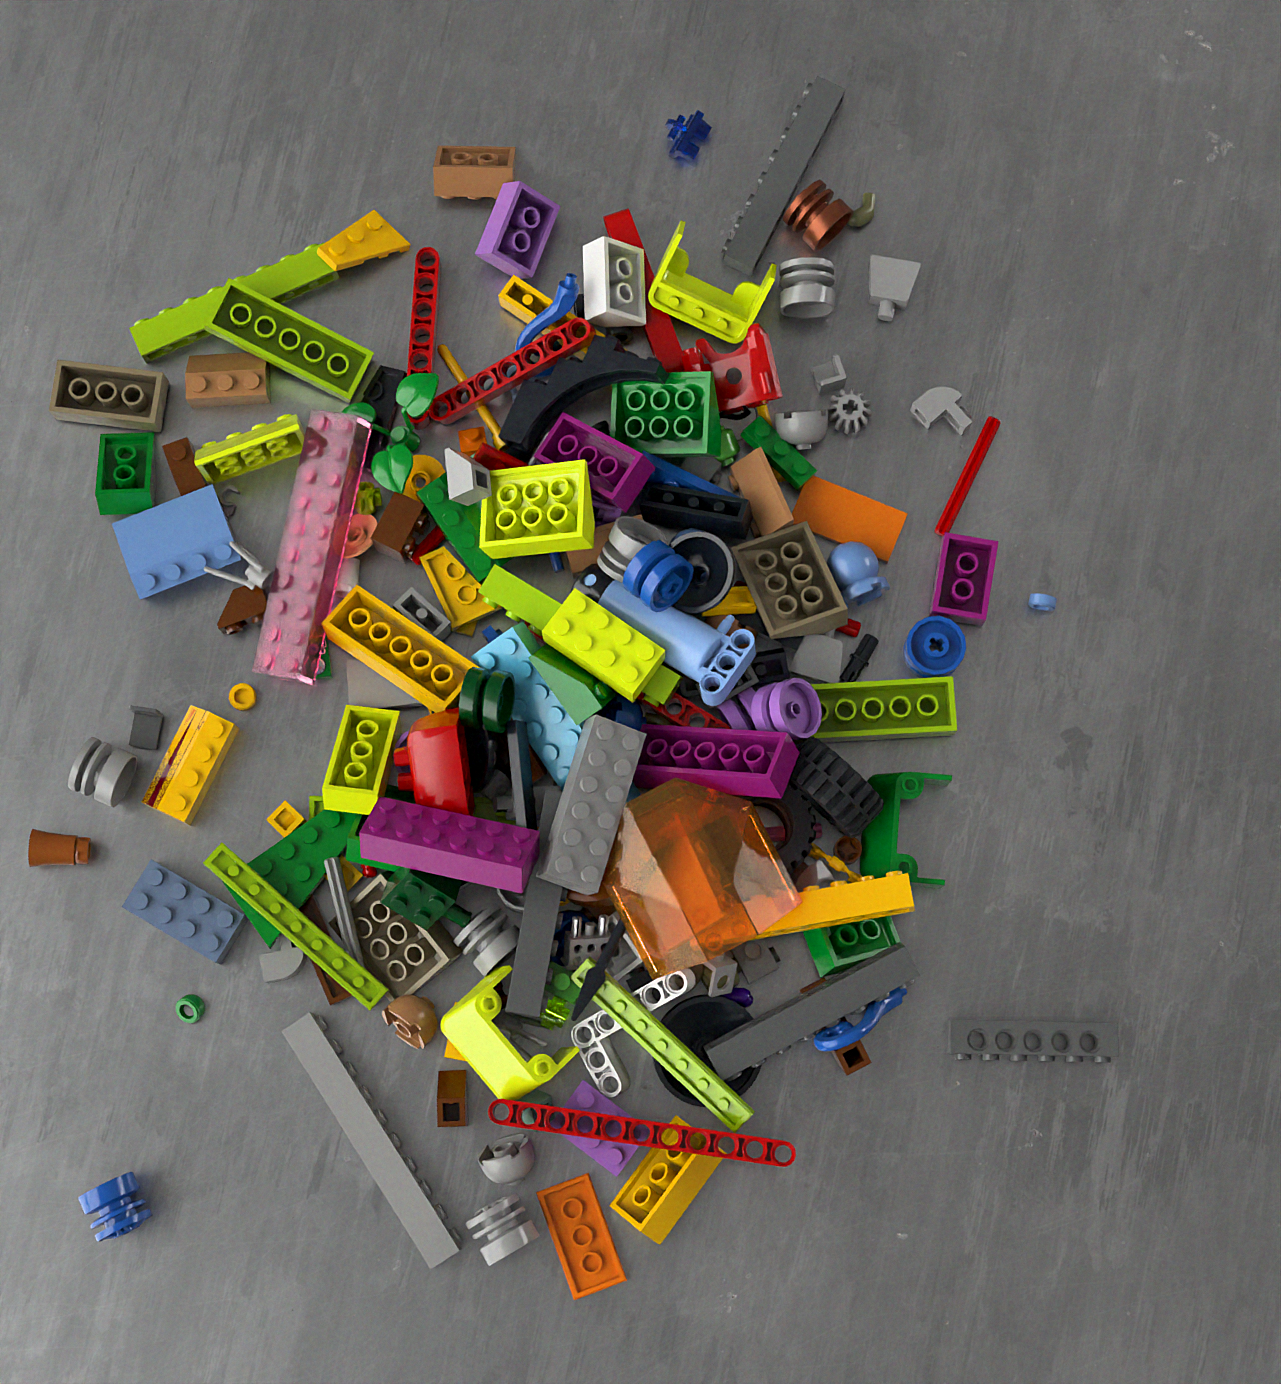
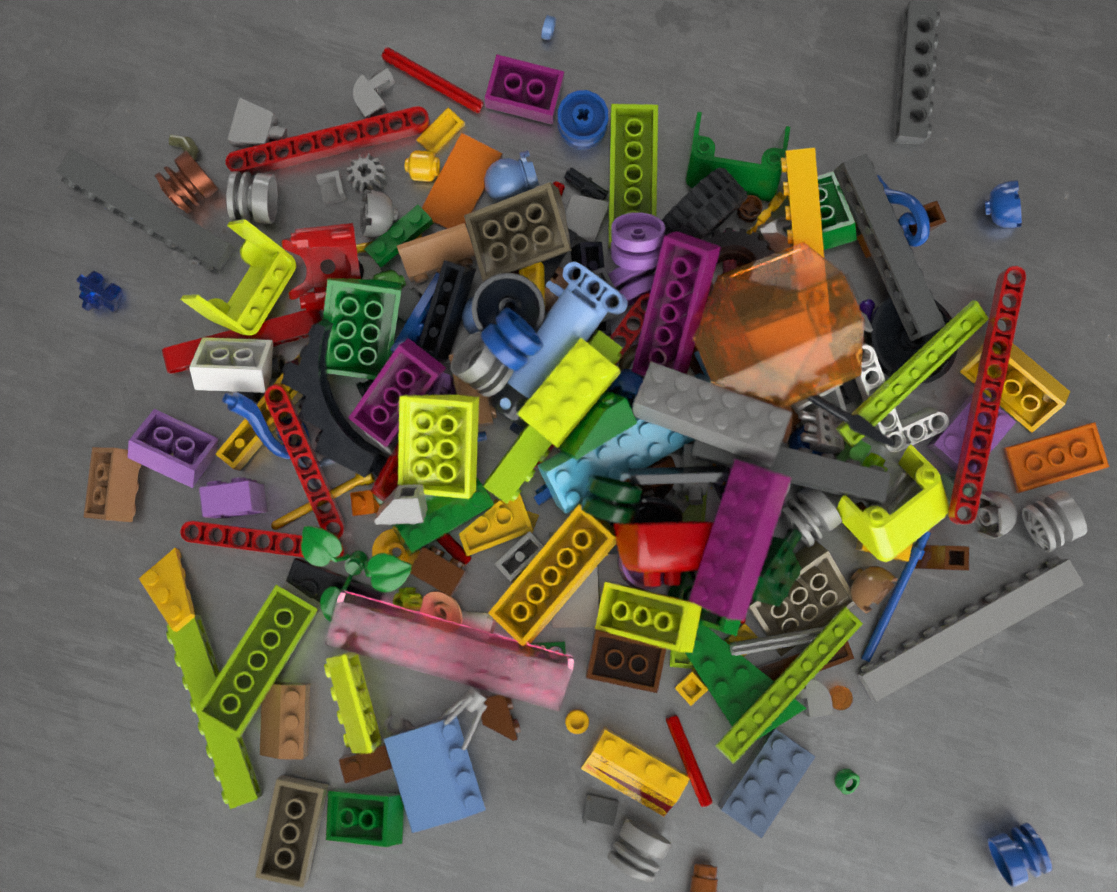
camera: 90 degrees left, 5 degrees up
none -> medium lavender brick [199,477,268,519]
none -> red beam [225,106,430,176]
none -> yellow head [405,150,440,182]
none -> yellow tile [416,107,465,155]
none -> reddish brown brick [585,629,667,694]
none -> red axle [666,715,713,807]
none -> clear orange tile [829,685,853,710]
none -> blue bar [861,531,931,662]
none -> blue cylinder [985,180,1022,228]

